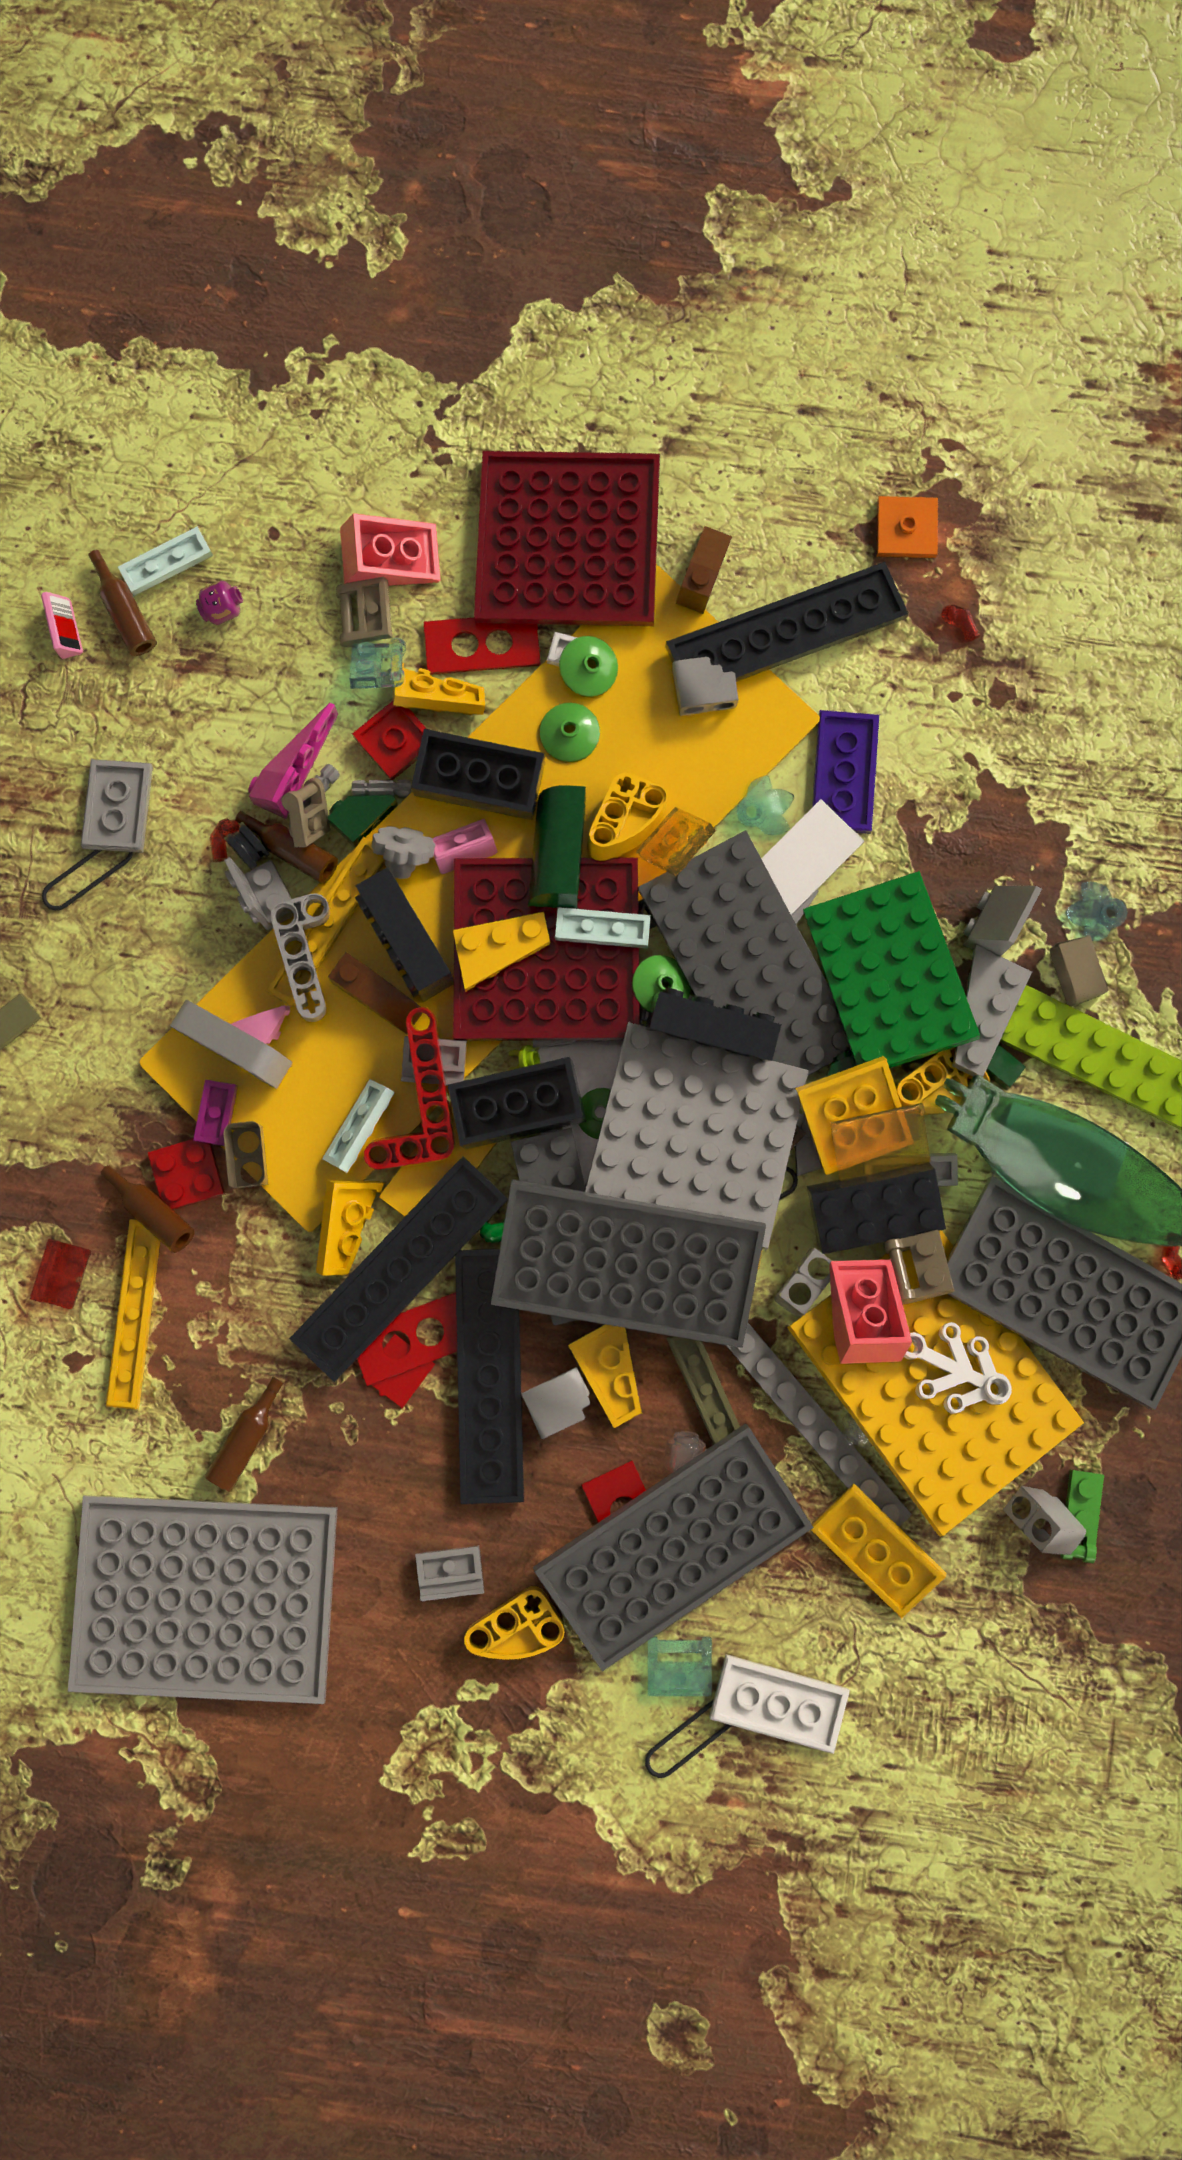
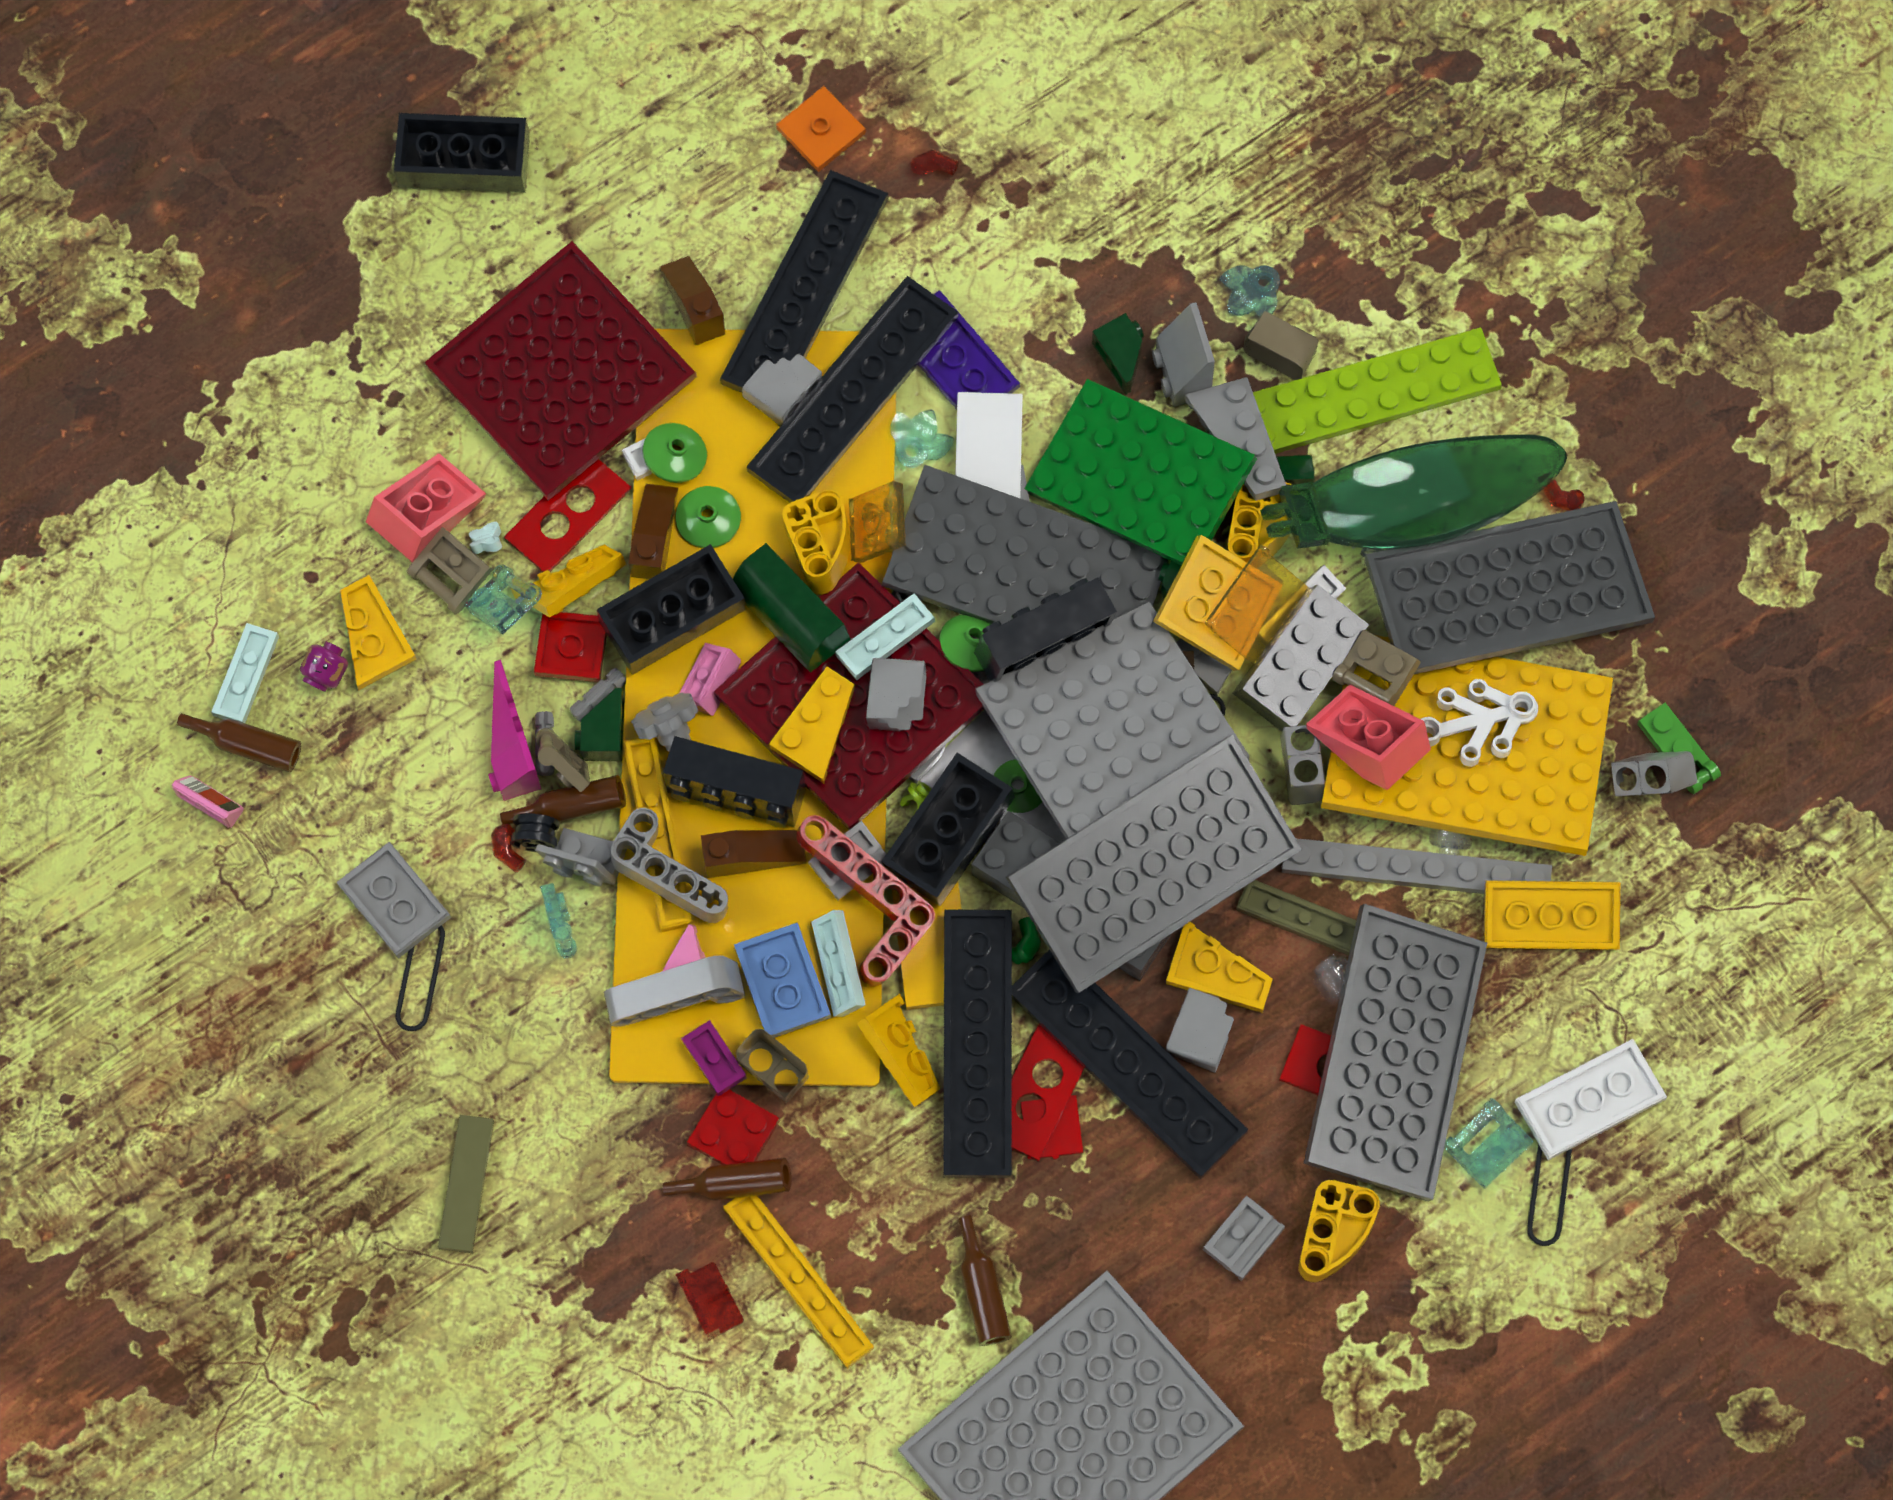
camera: 40 degrees left, 10 degrees down
none -> yellow wing [340,575,416,690]
none -> black brick [394,113,530,192]
none -> light aqua piece [469,522,502,554]
none -> clear light blue plate [540,883,577,958]
none -> reddish brown slope [628,483,678,579]
none -> medium blue plate [734,922,831,1038]
none -> black plate [747,276,958,503]
none -> light grey piece [866,658,927,731]
none -> dark green slope [1092,313,1144,395]

